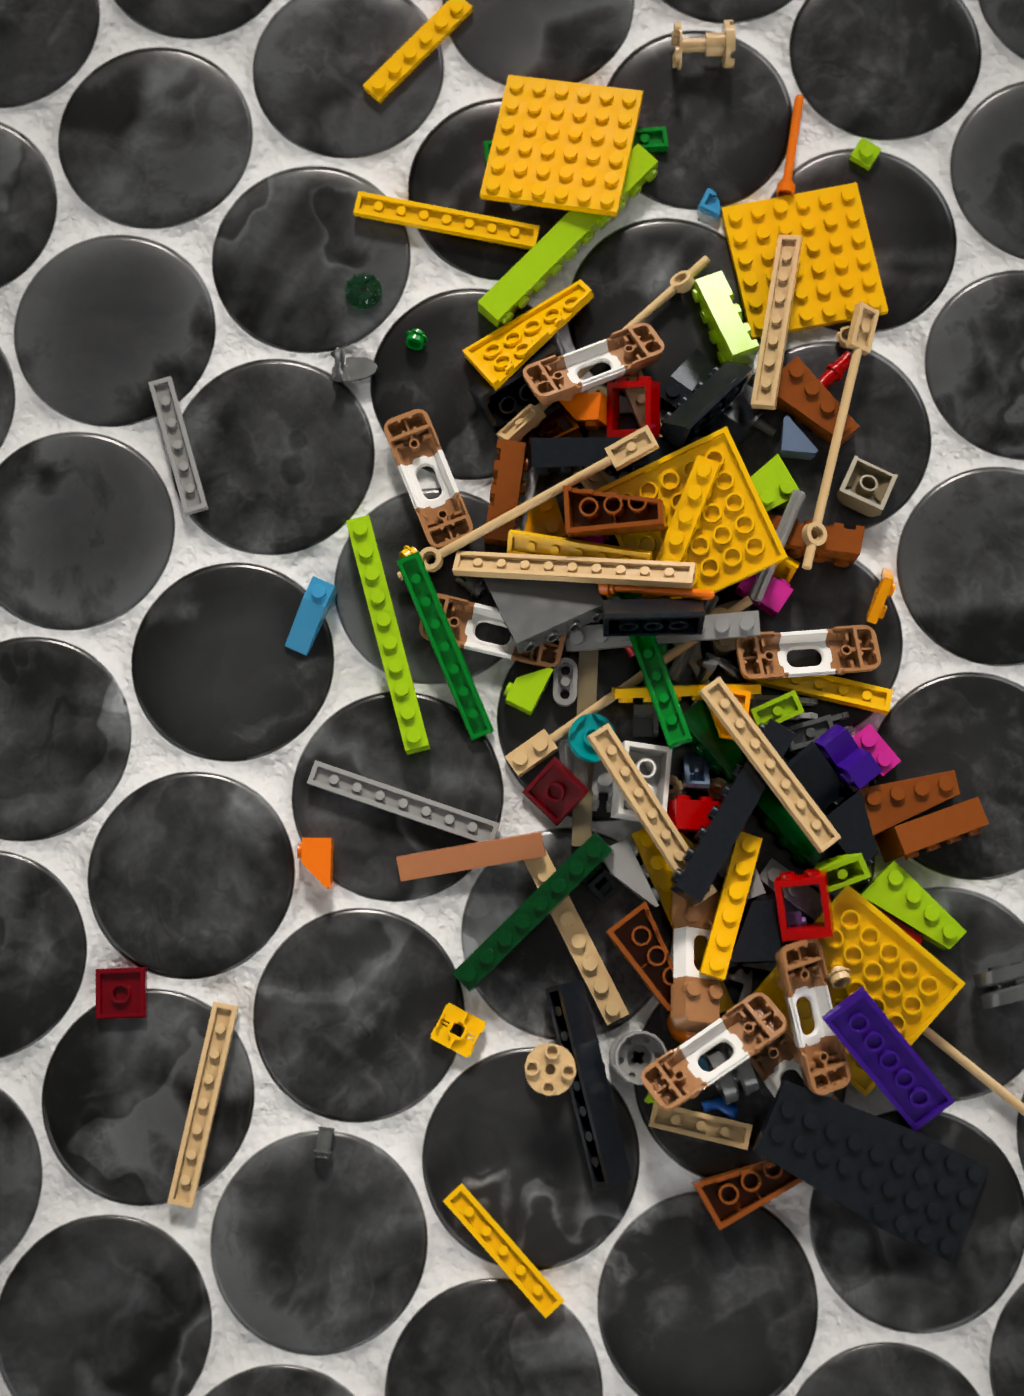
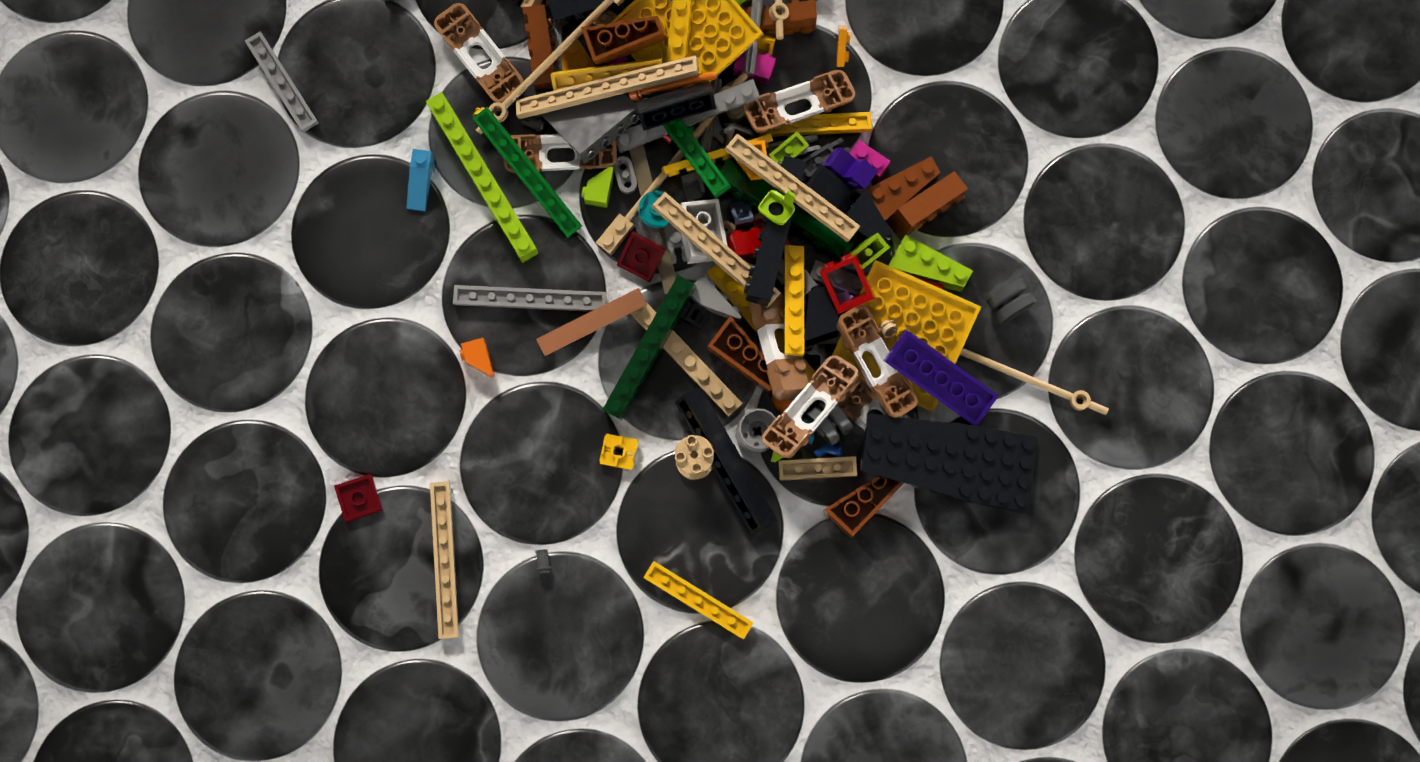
camera: 15 degrees left, 0 degrees up
none -> lime piece [758,190,796,225]

